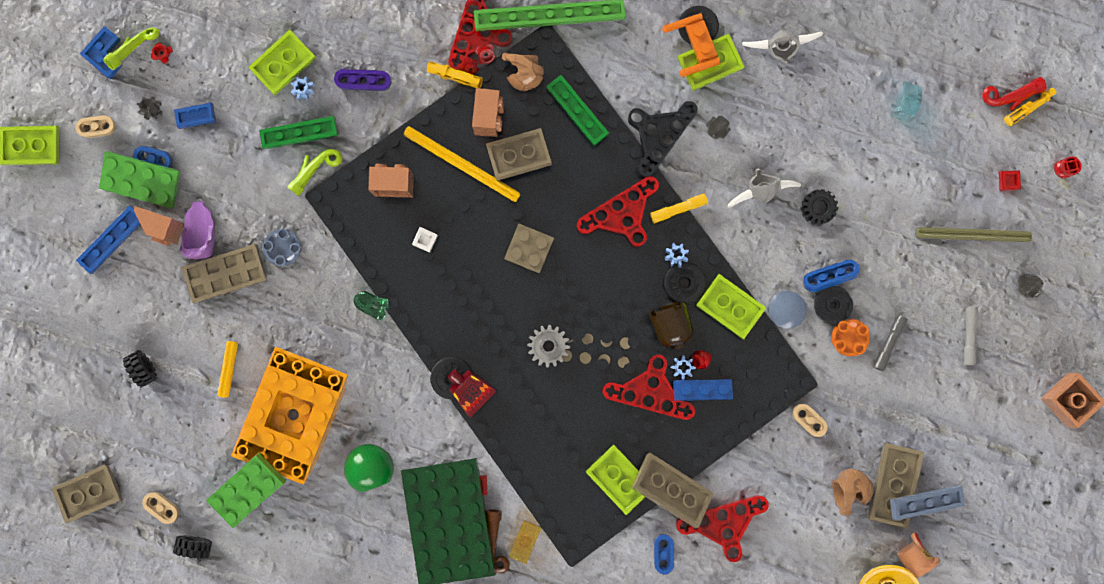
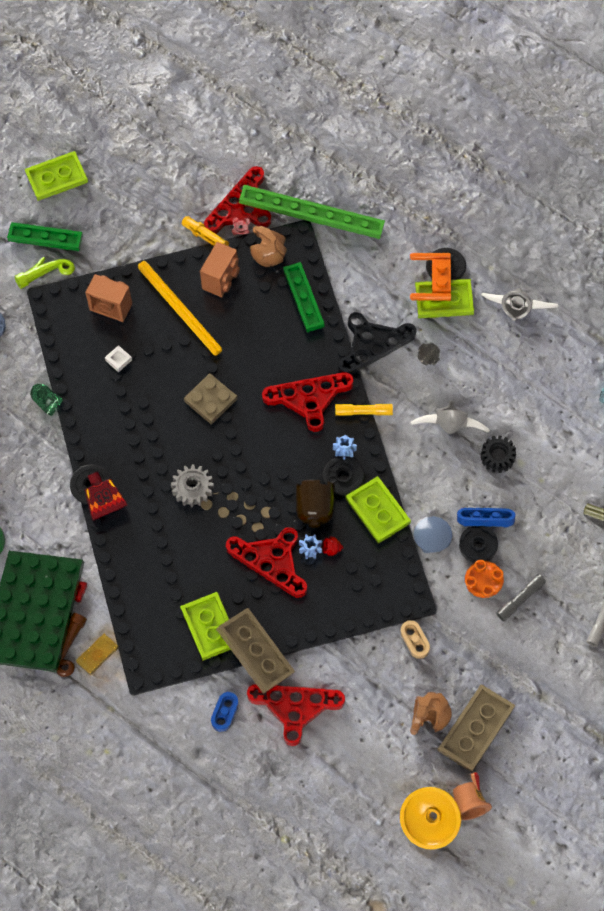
camera: 20 degrees right, 20 degrees down
light blue gear [291,76,315,100] -> none
dark purple plate [334,69,392,91] -> none
red plant [459,57,479,75] -> none
dark tan plate [486,128,552,181] -> none
blue plate [673,379,733,401] -> none
sand blue plate [890,485,965,520] -> none

